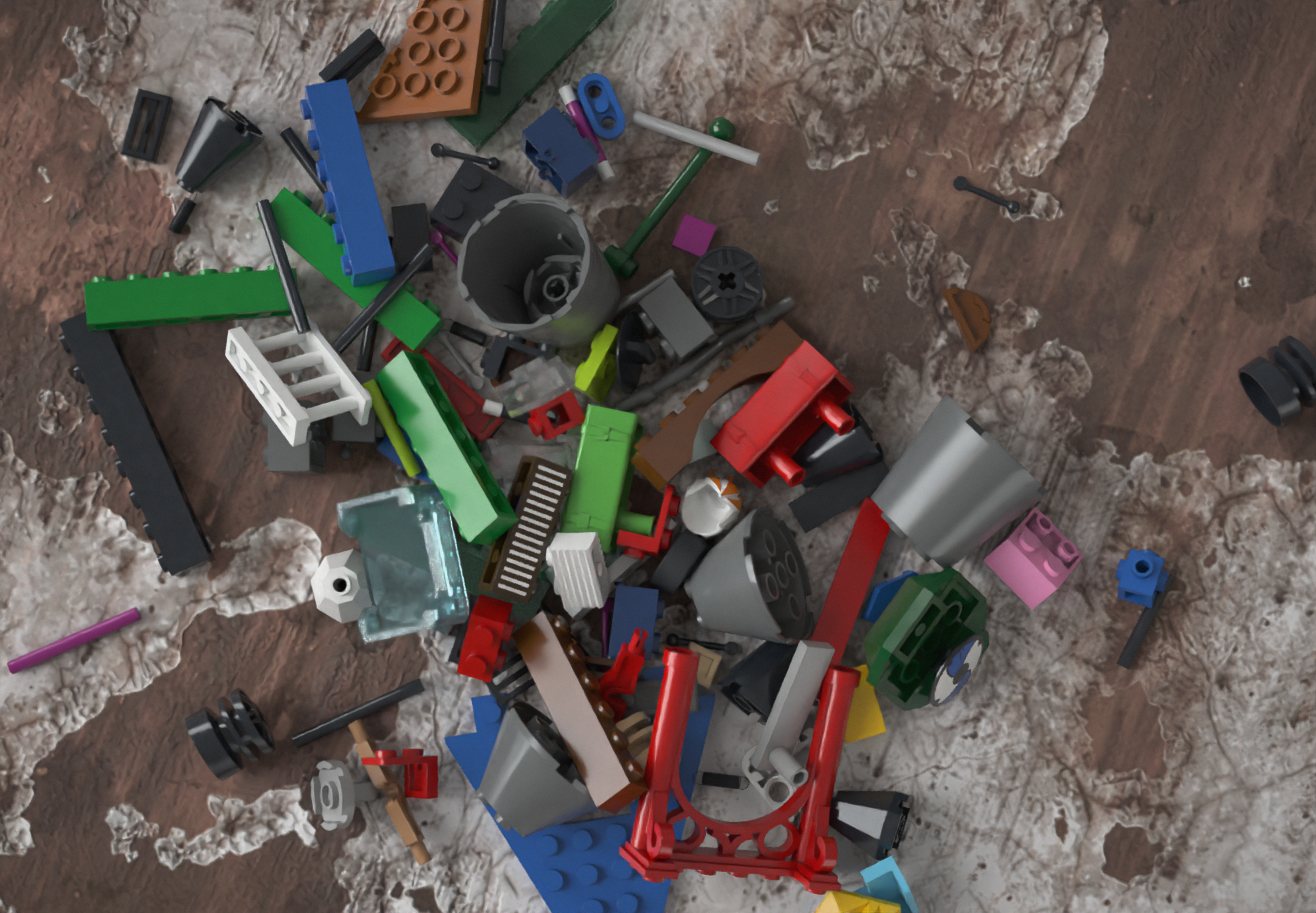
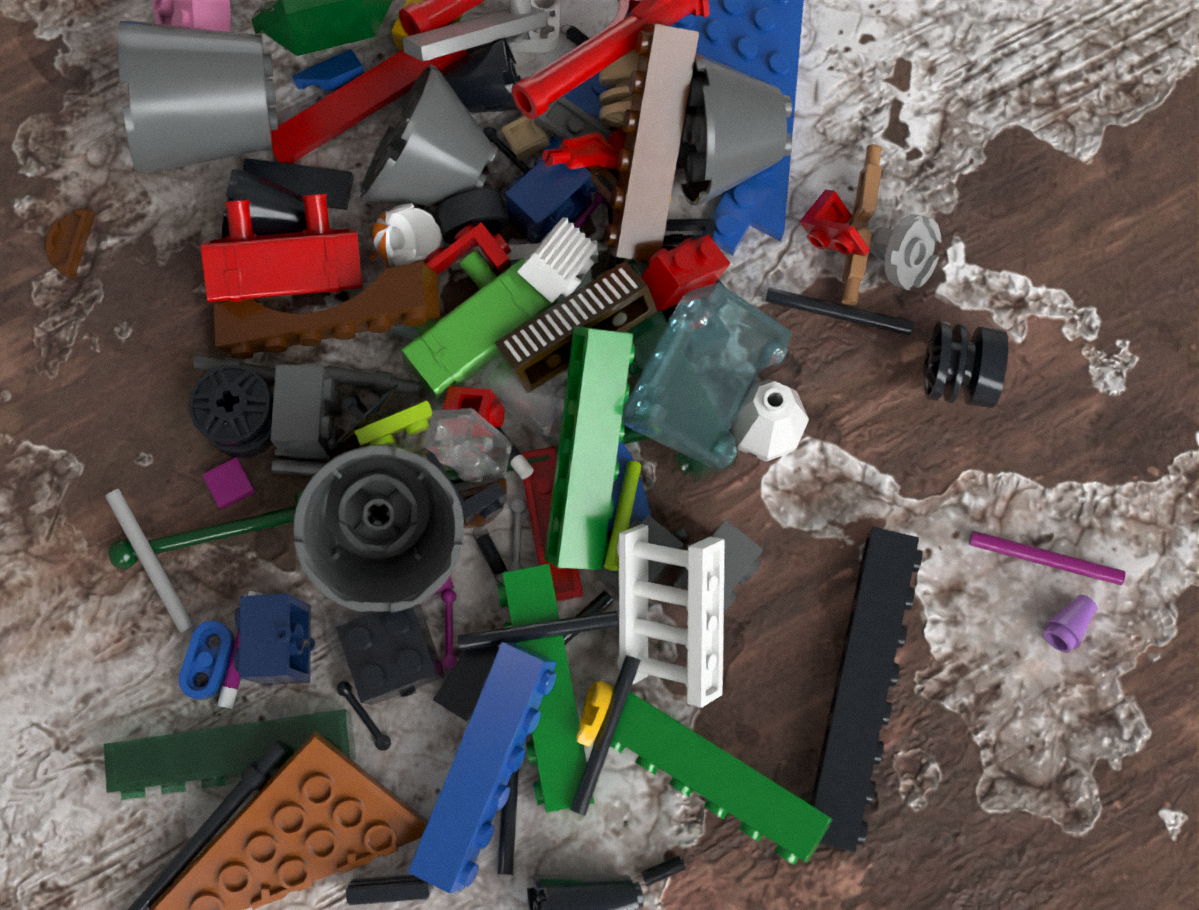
camera: 140 degrees left, 10 degrees down
none -> yellow tile [576,680,613,747]
none -> medium lavender cone [1043,595,1098,653]

